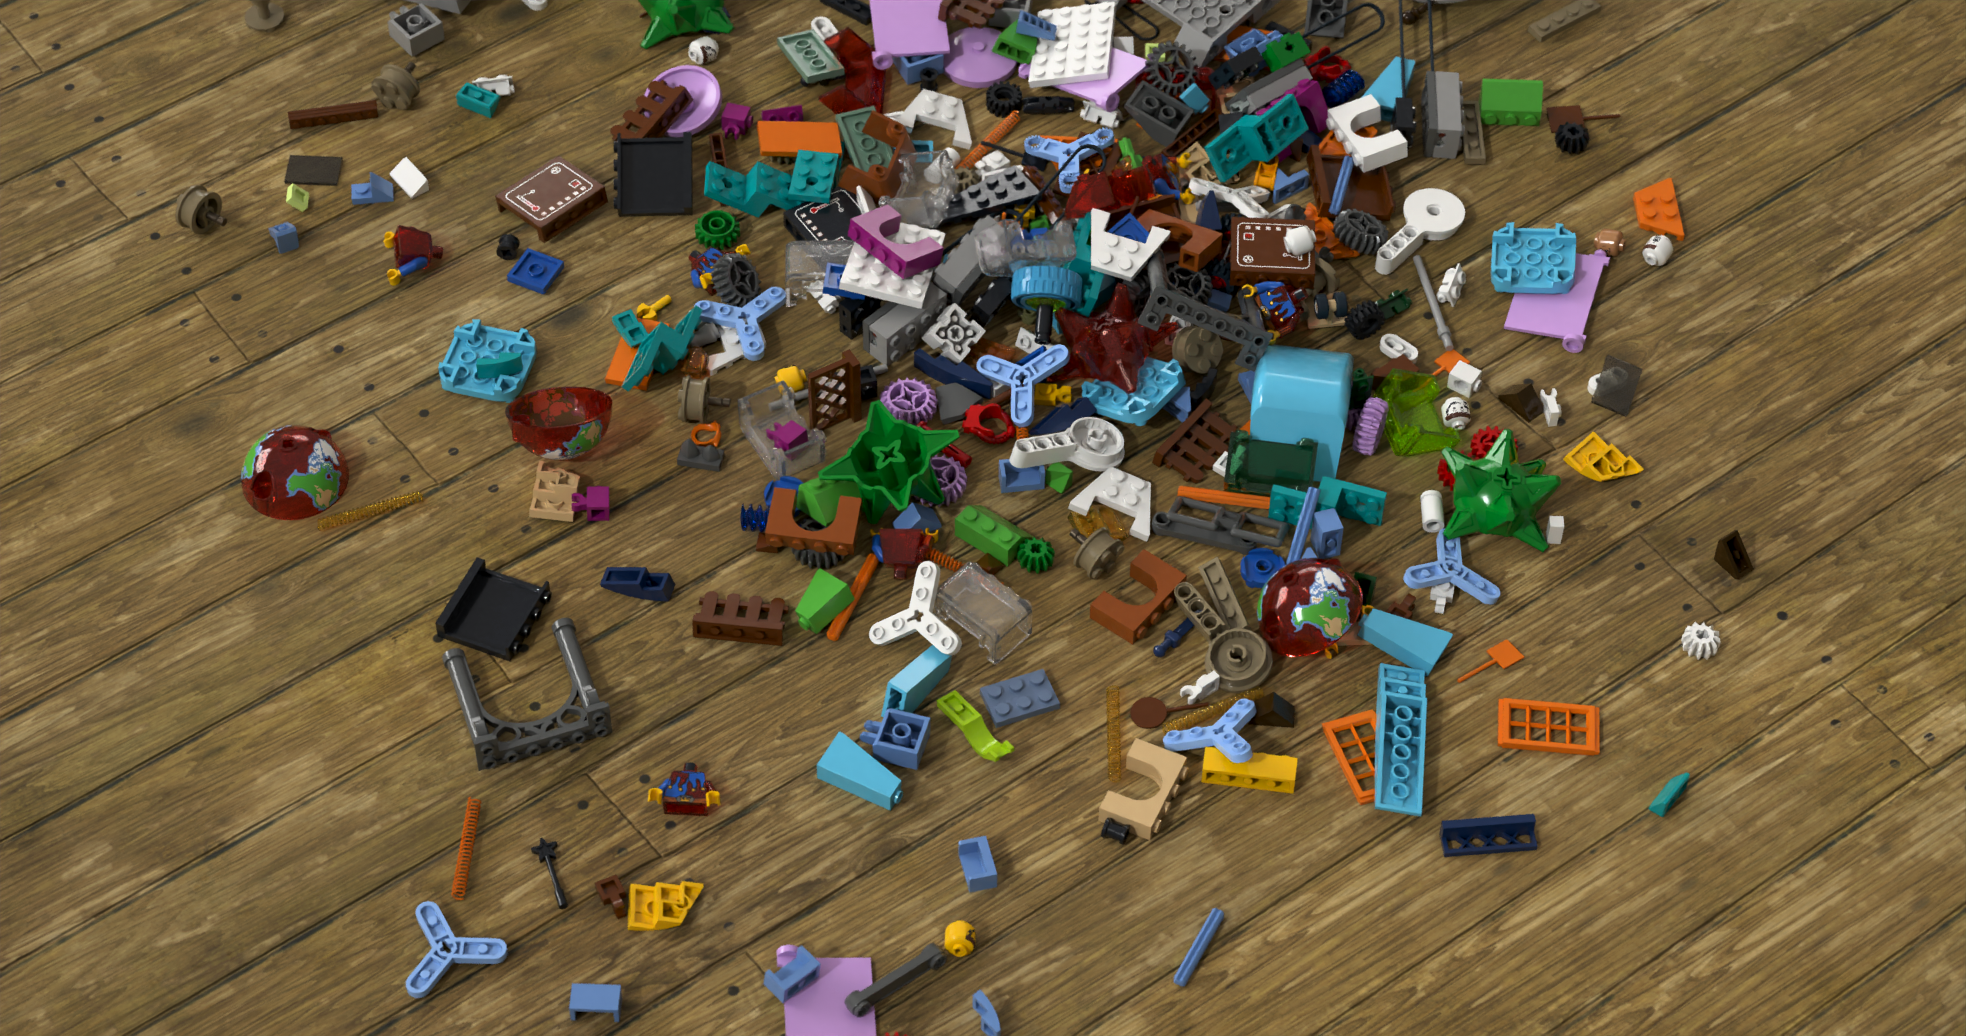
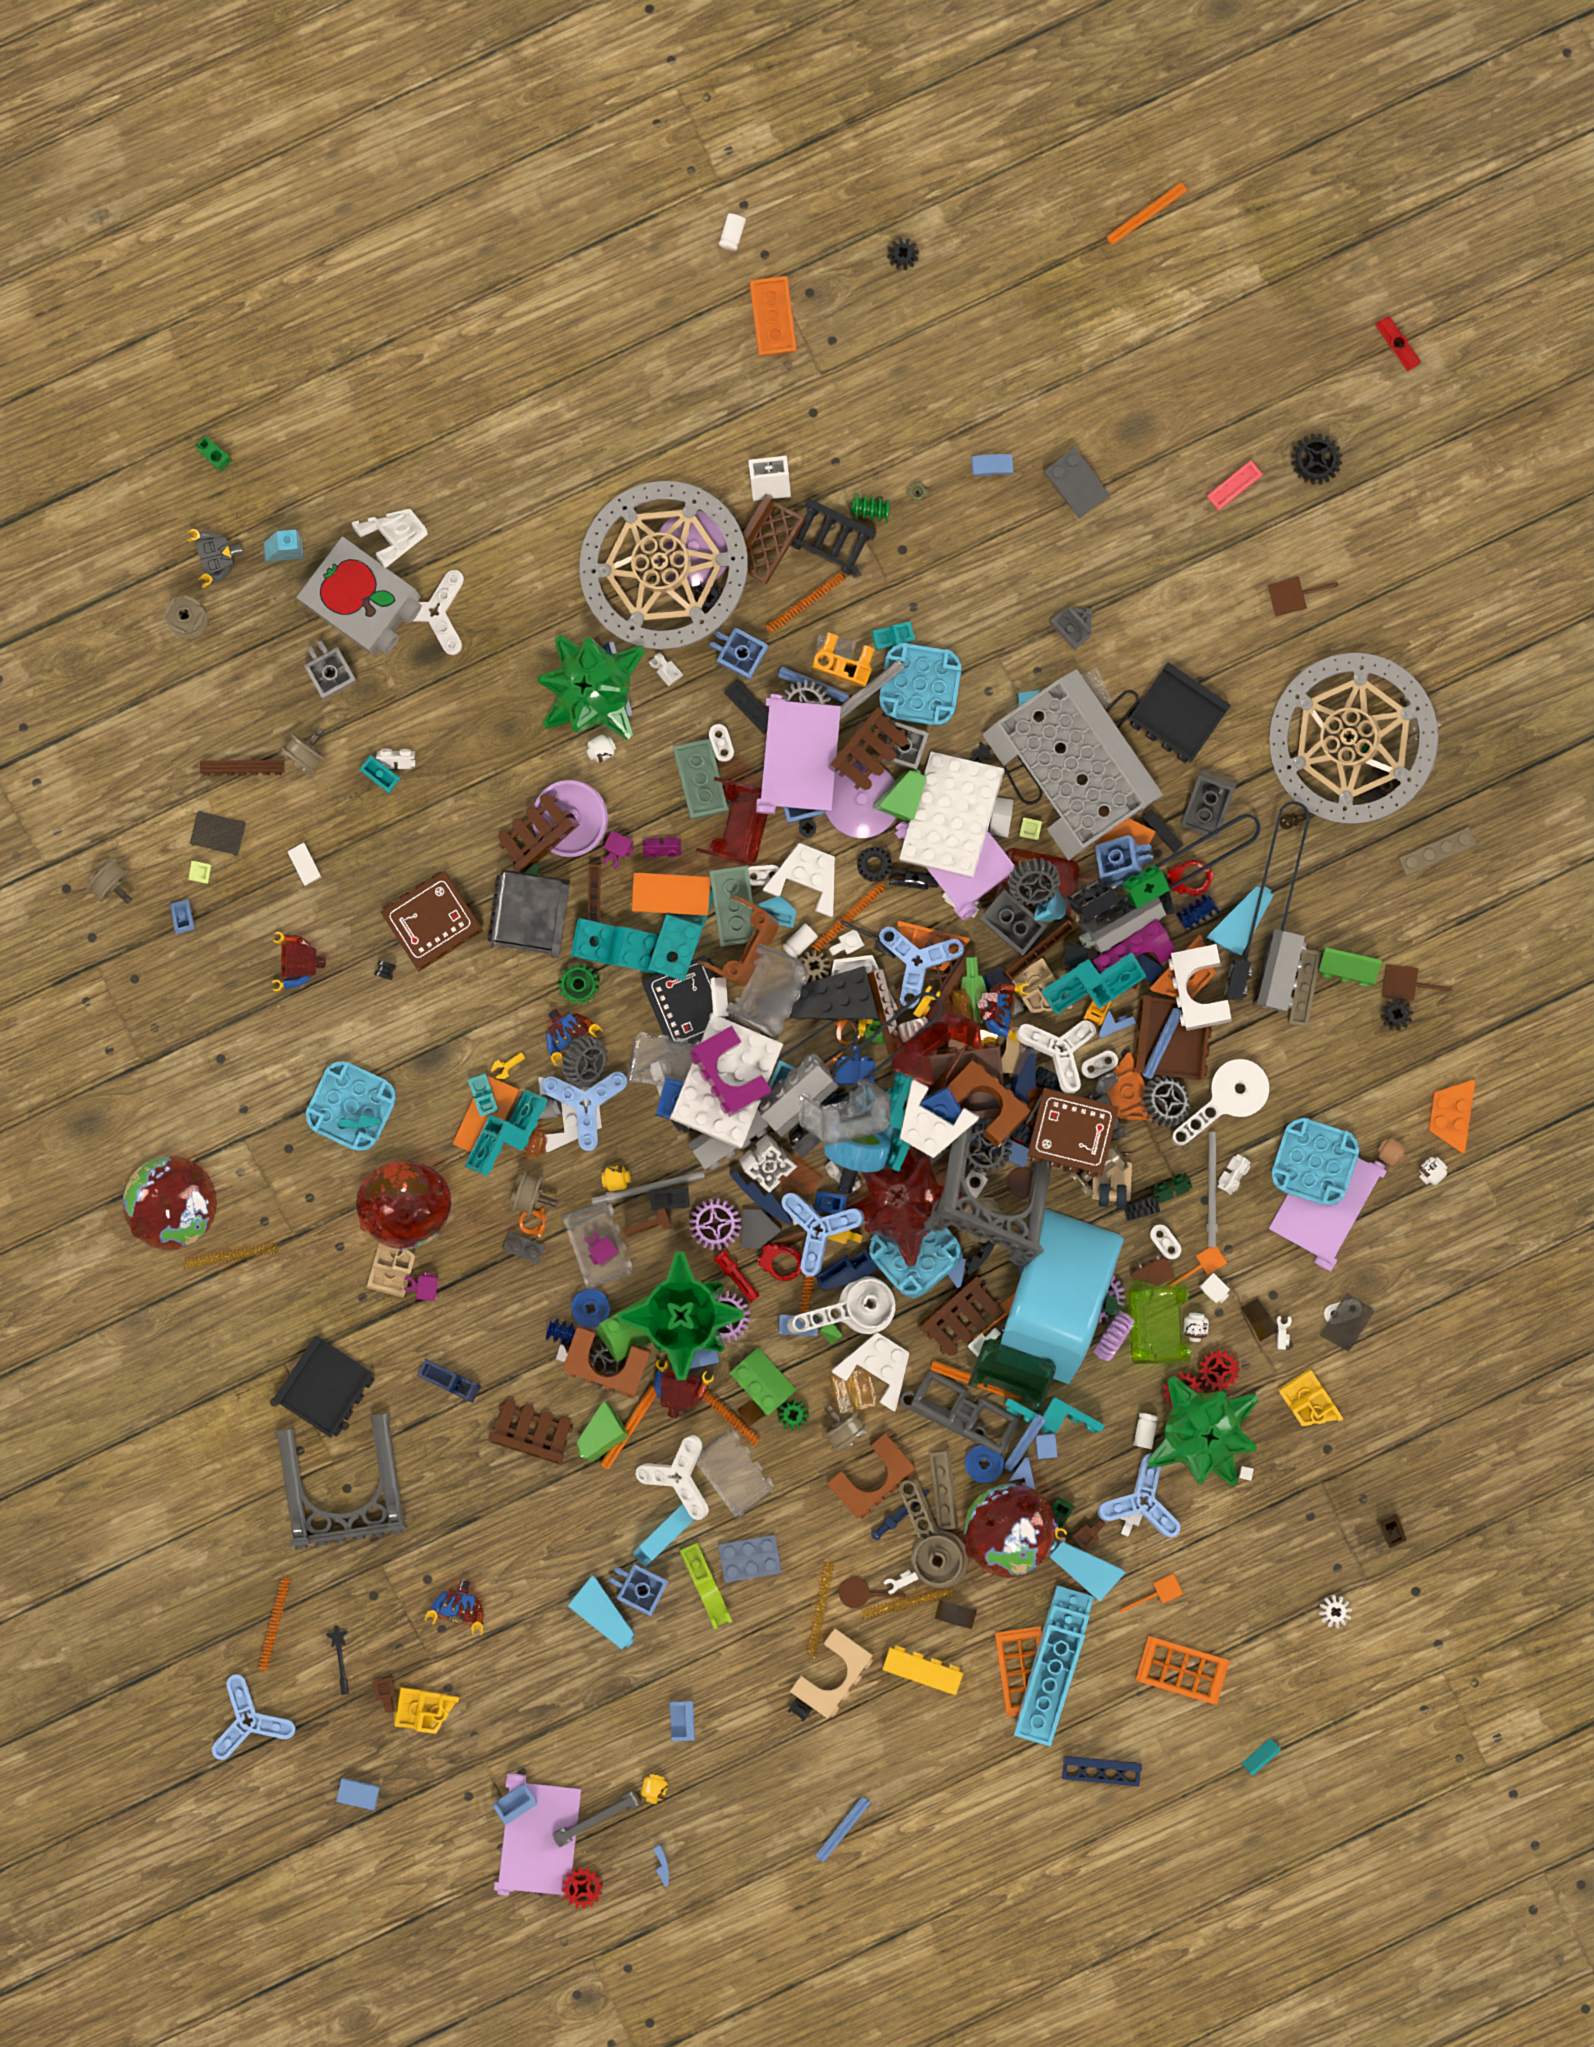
camera: 10 degrees right, 35 degrees up
medium blue slope [351,172,394,205] -> none
blue plate [507,248,565,295] -> none
medium blue slope [1016,10,1057,41] -> none
light blue piece [1163,698,1256,763] -> none
torso [1241,281,1308,345] -> none
white head [1283,225,1316,256] -> none

